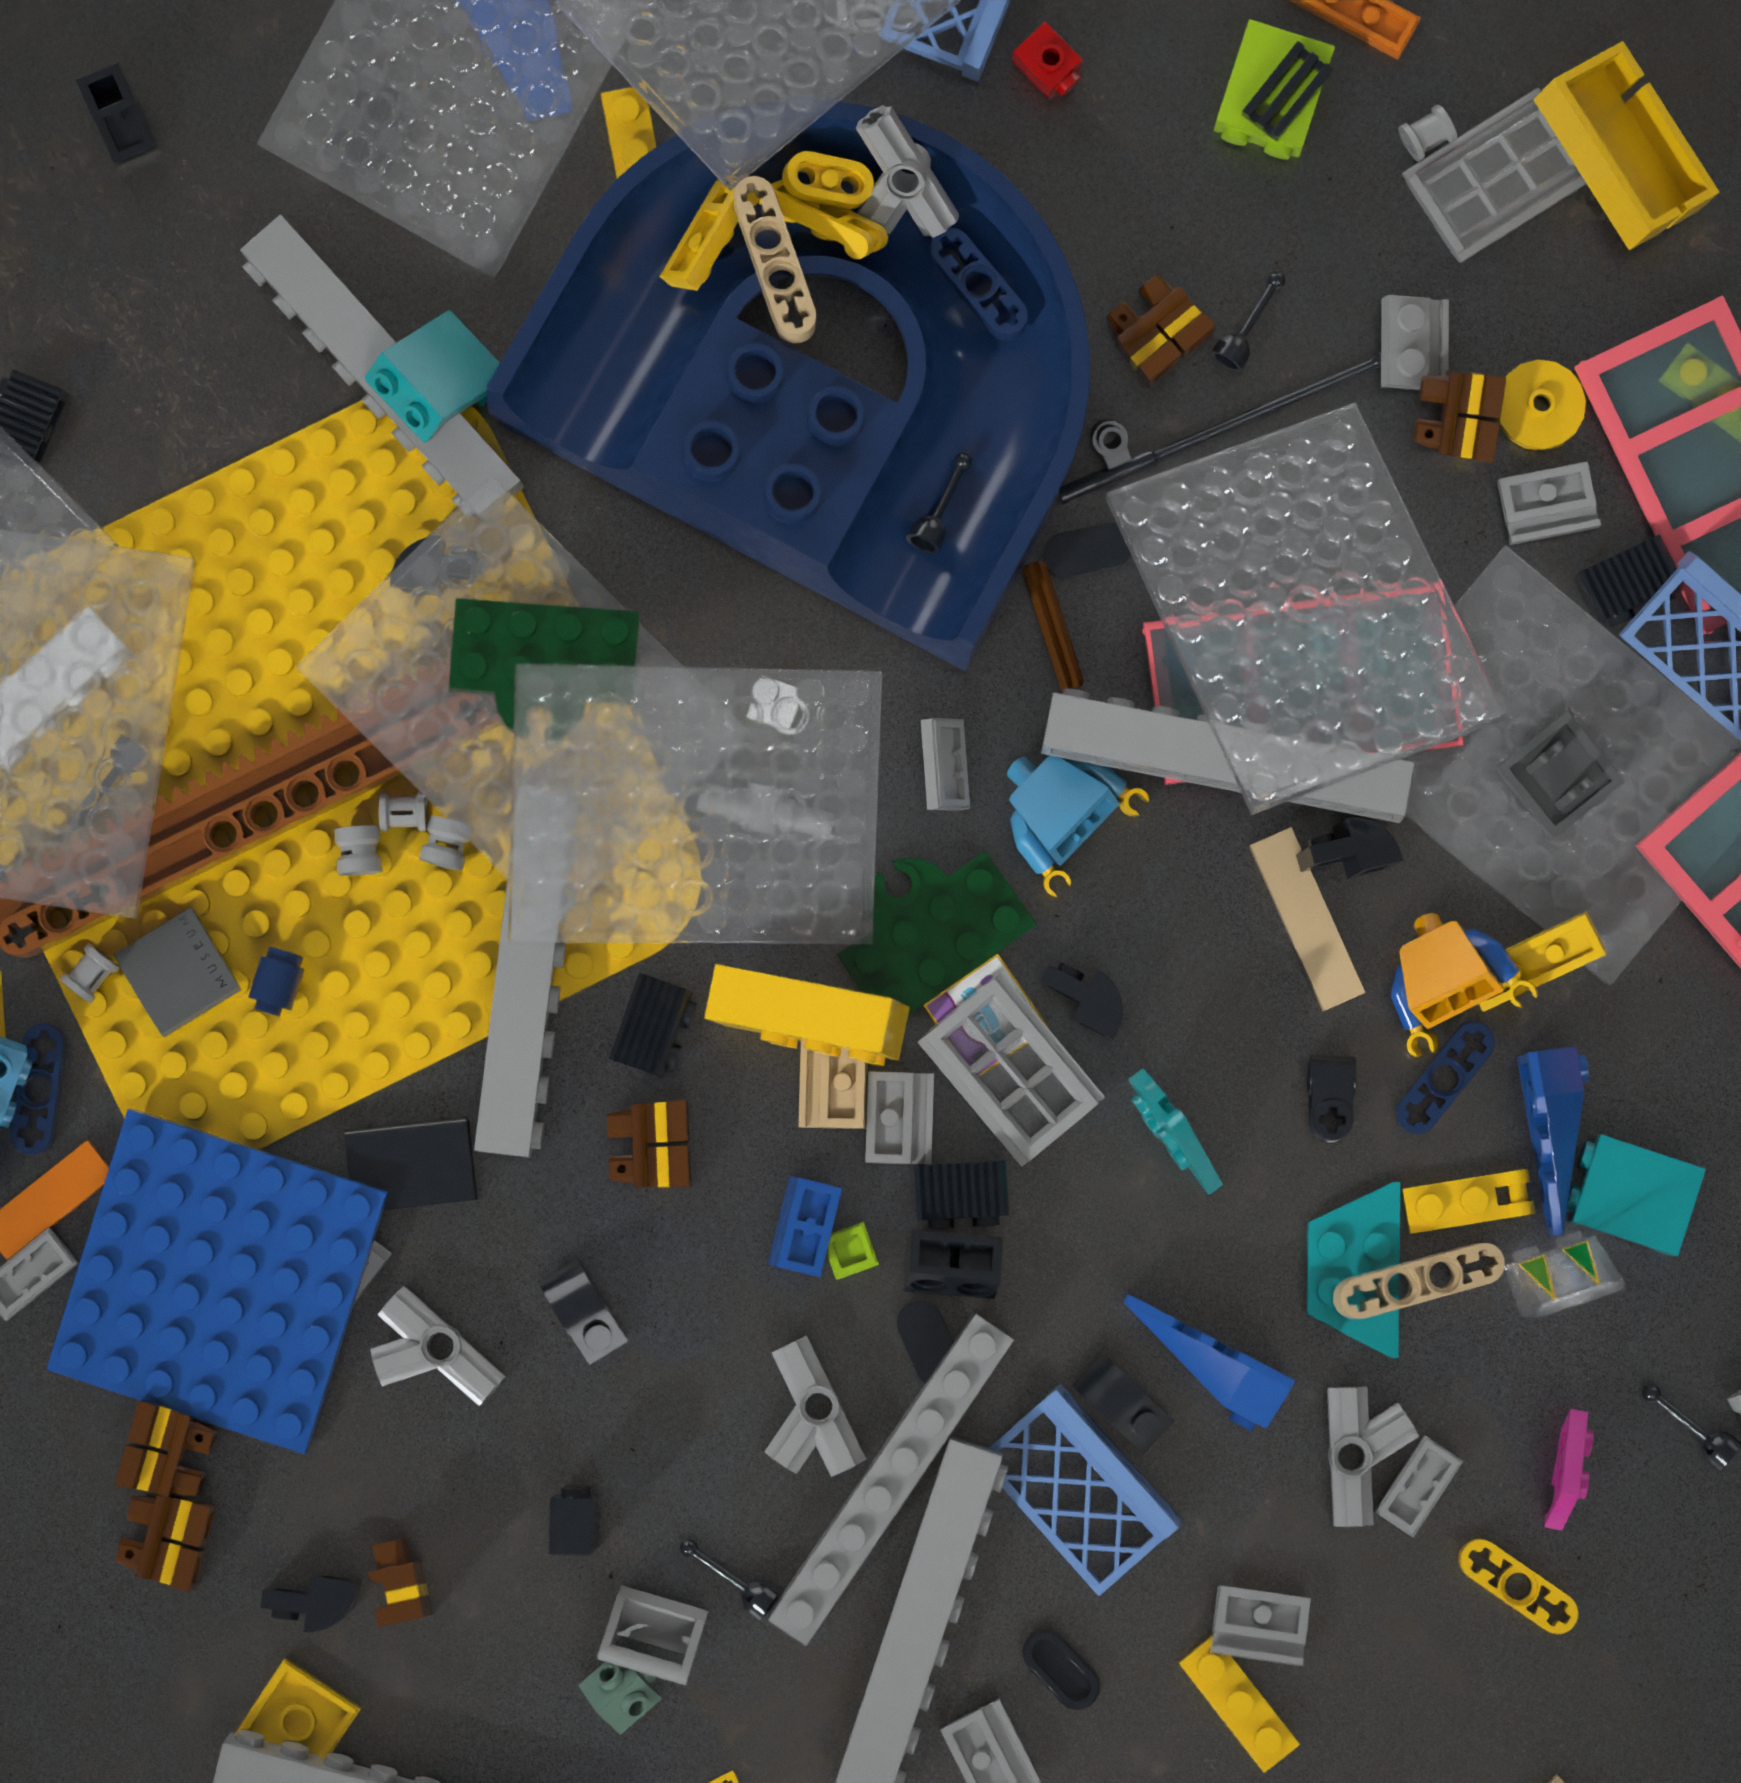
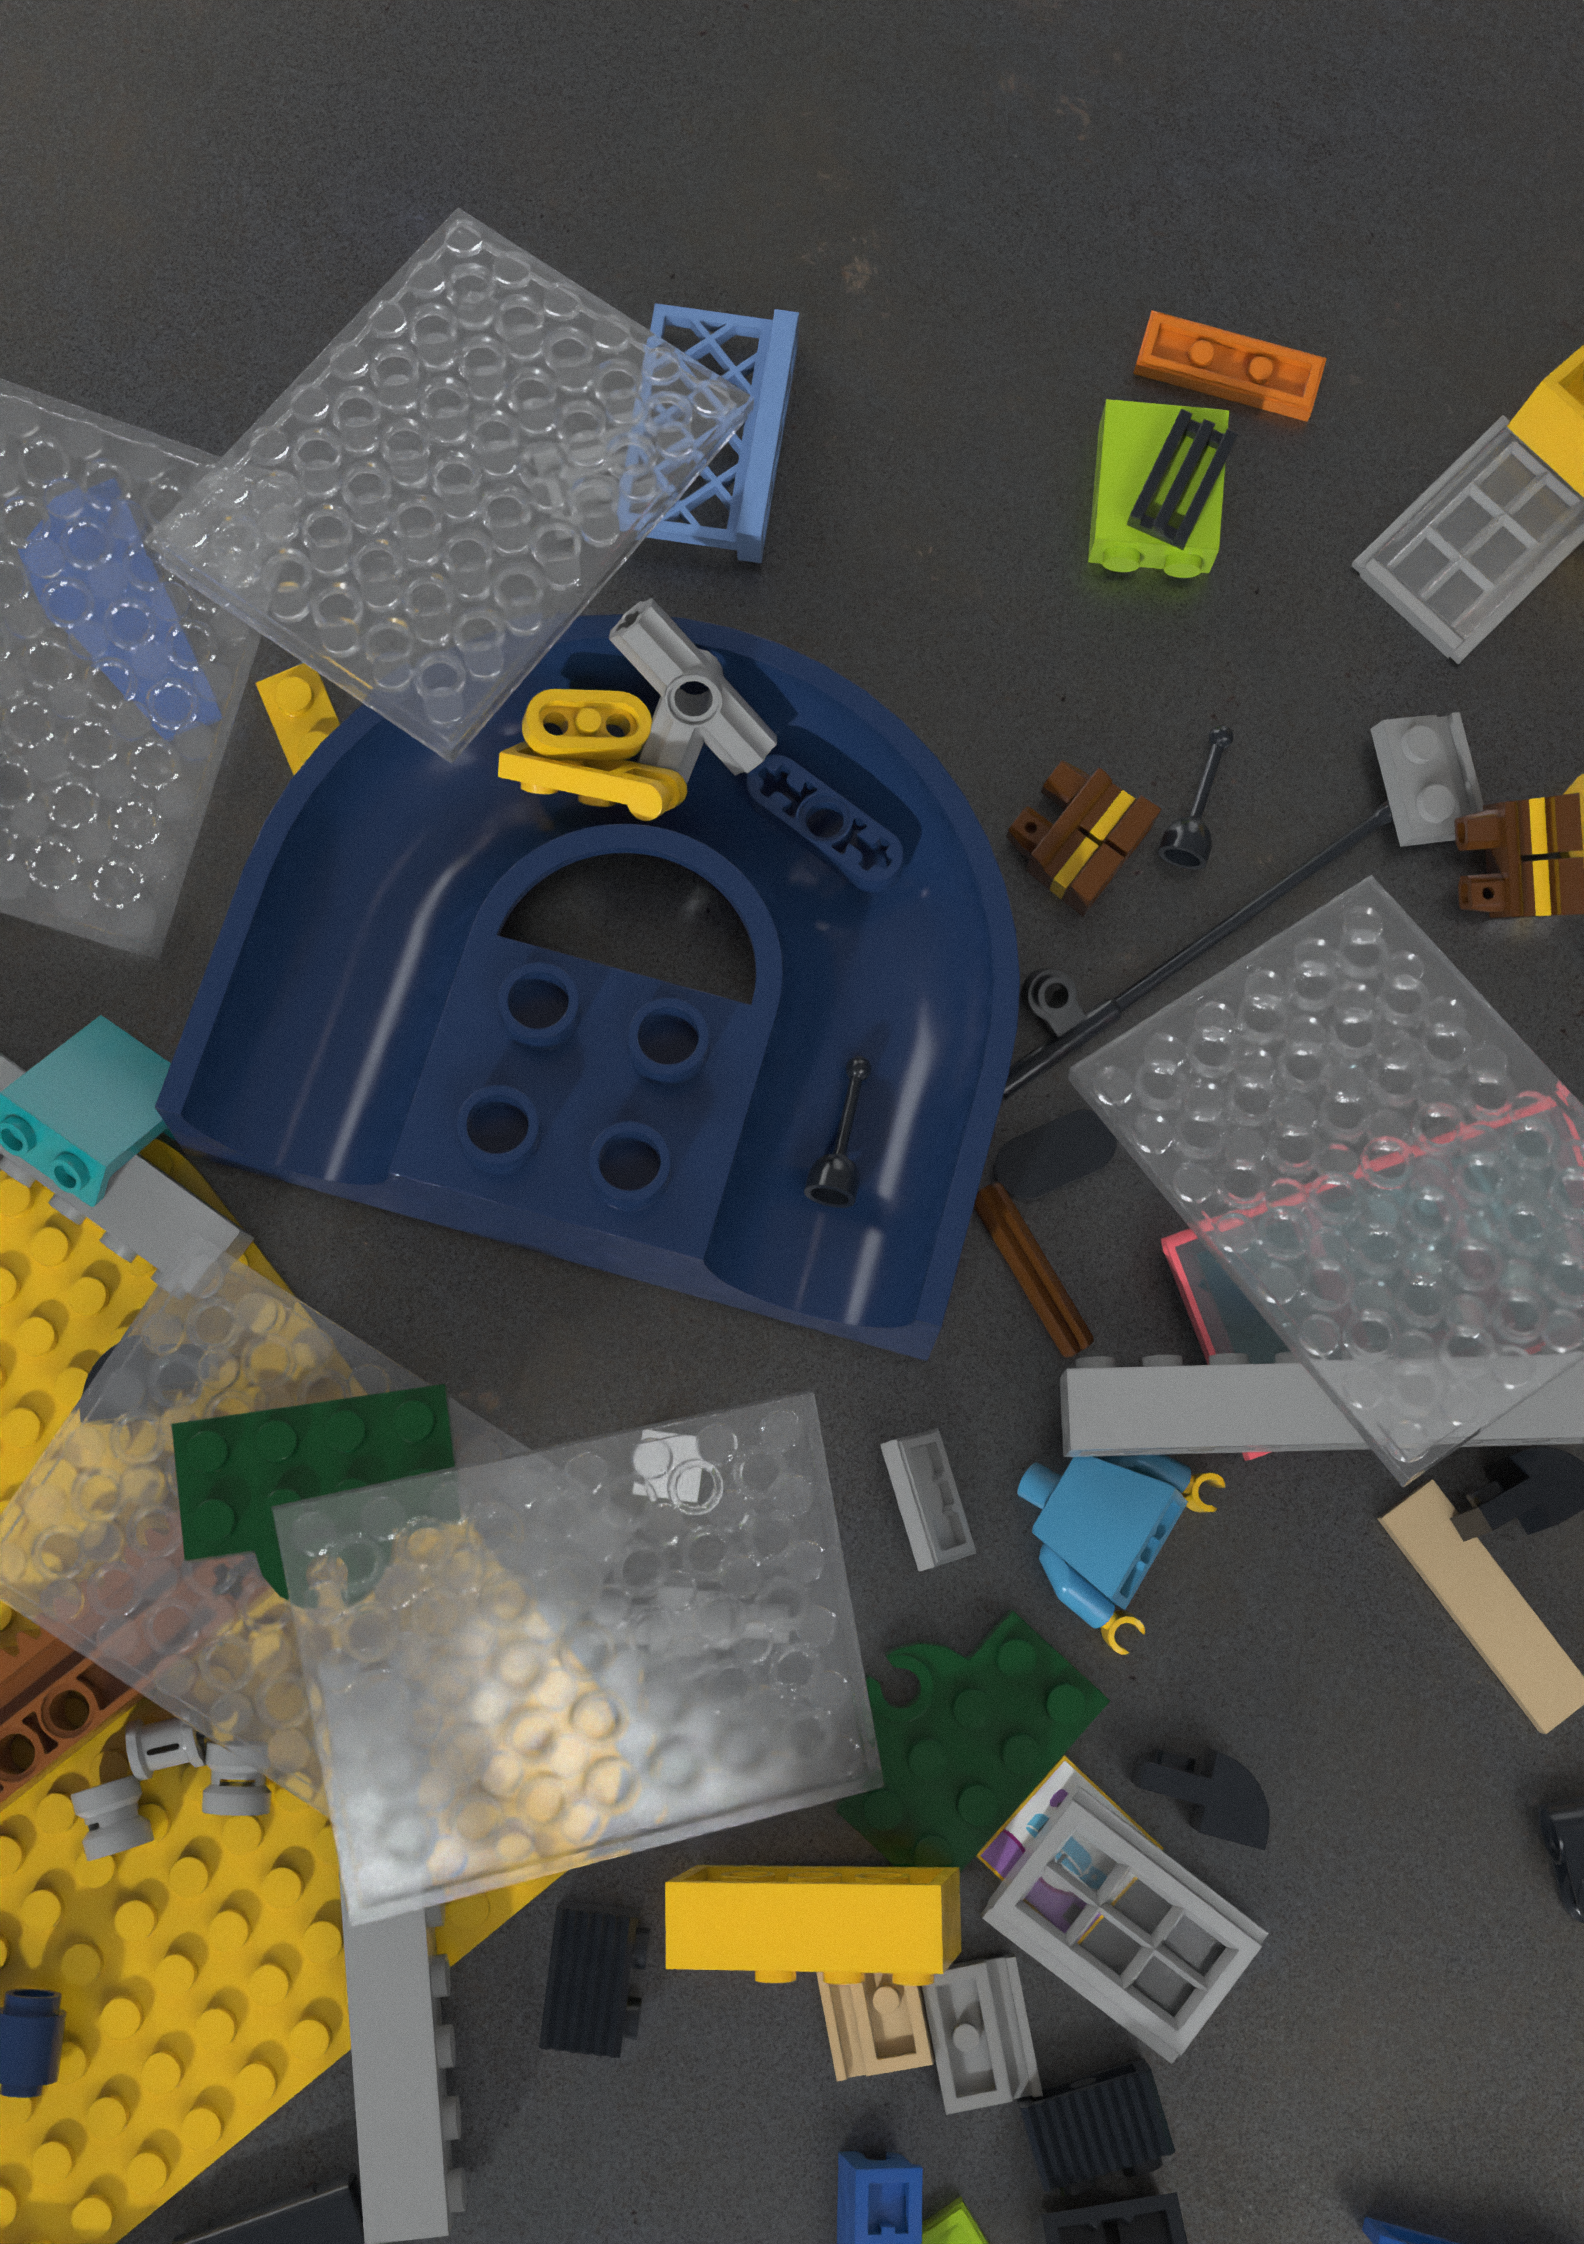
camera: 20 degrees left, 5 degrees down
reddish brown hips [607,1100,691,1187] -> none
yellow plate [659,177,760,291] -> none
tan beam [734,176,816,344] -> none
red brick [1012,21,1083,101] -> none
teal wing [1128,1069,1223,1195] -> none
light grey bush [1398,104,1458,161] -> none

